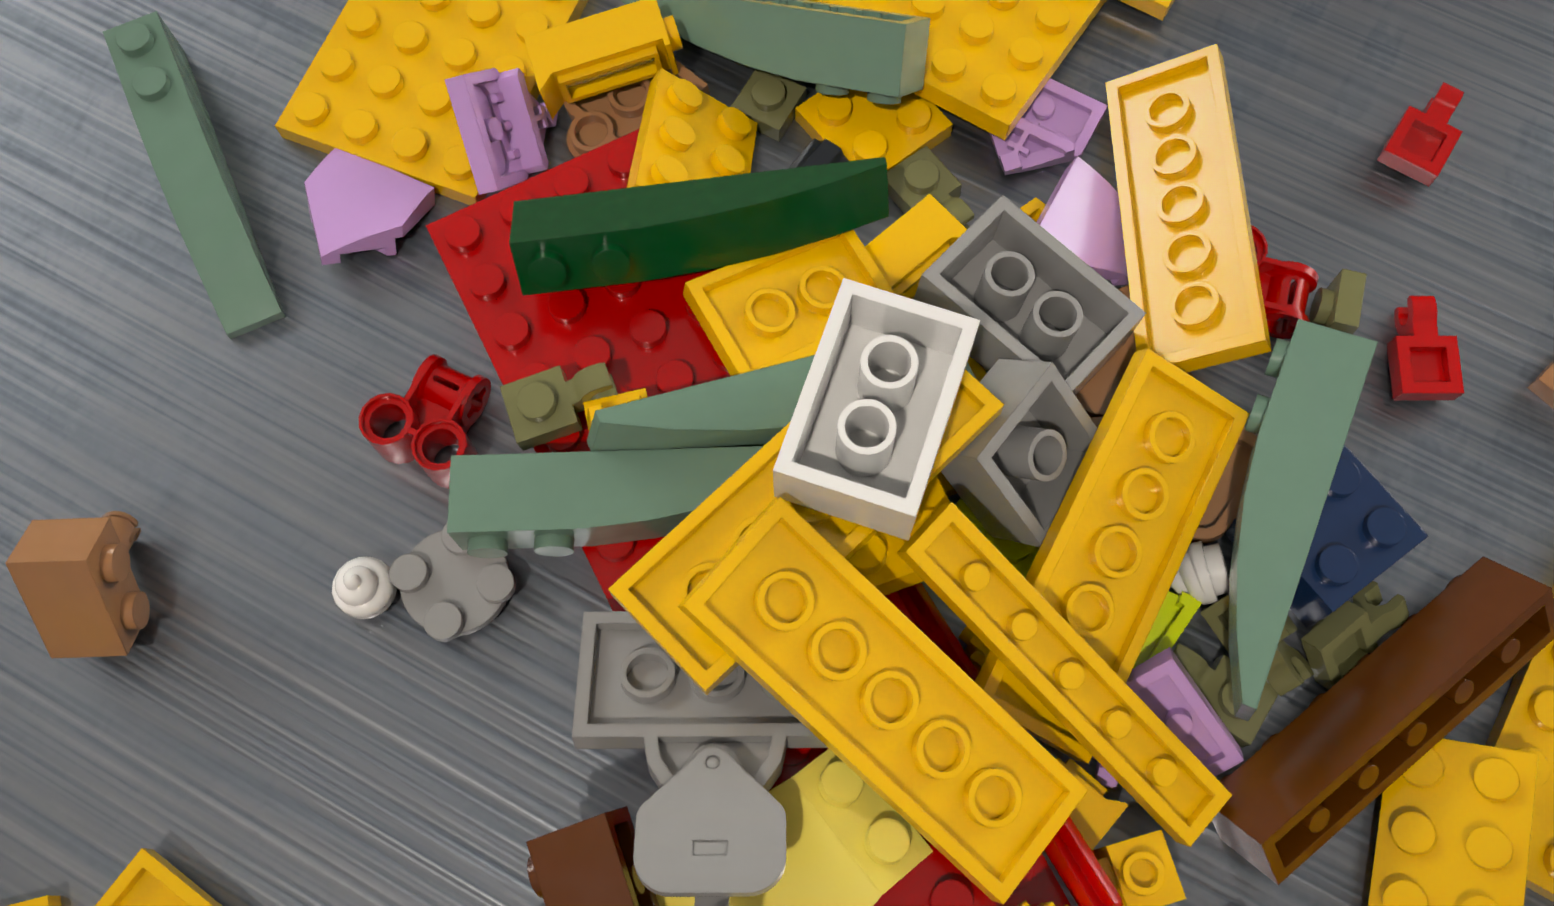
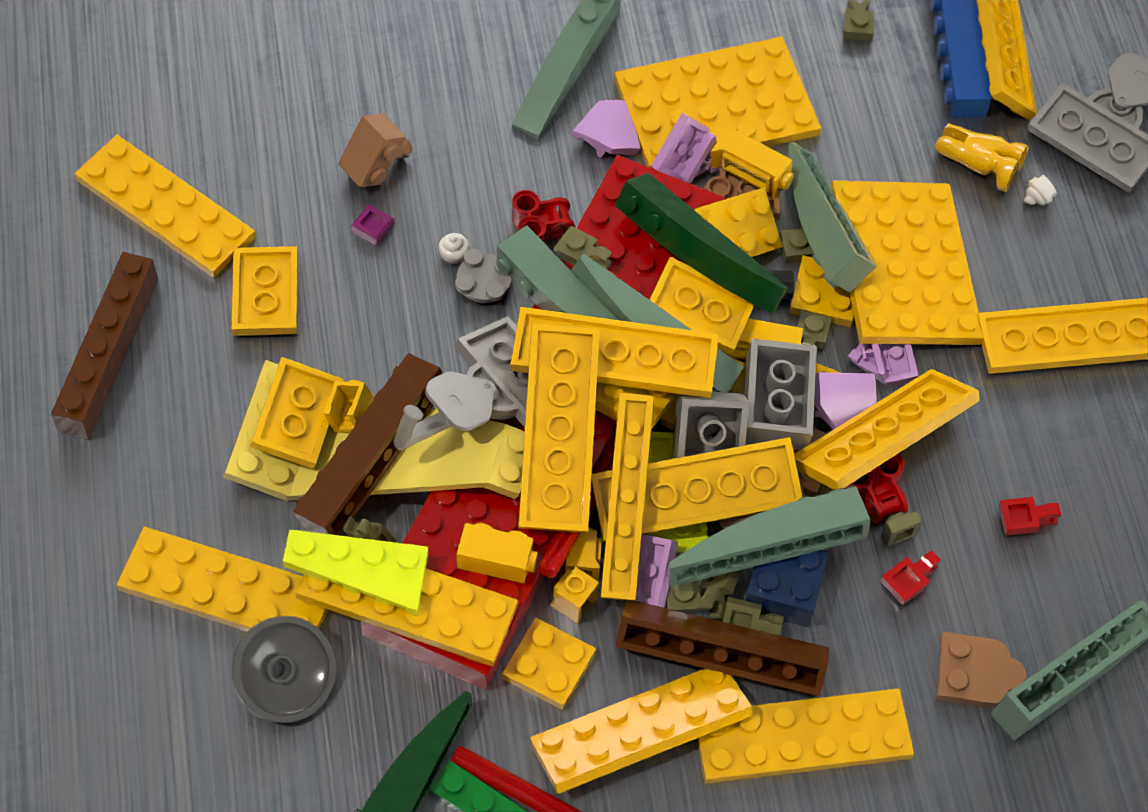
camera: 45 degrees right, 10 degrees down
white brick [773,278,980,541] -> none
none -> magenta tile [351,204,395,246]

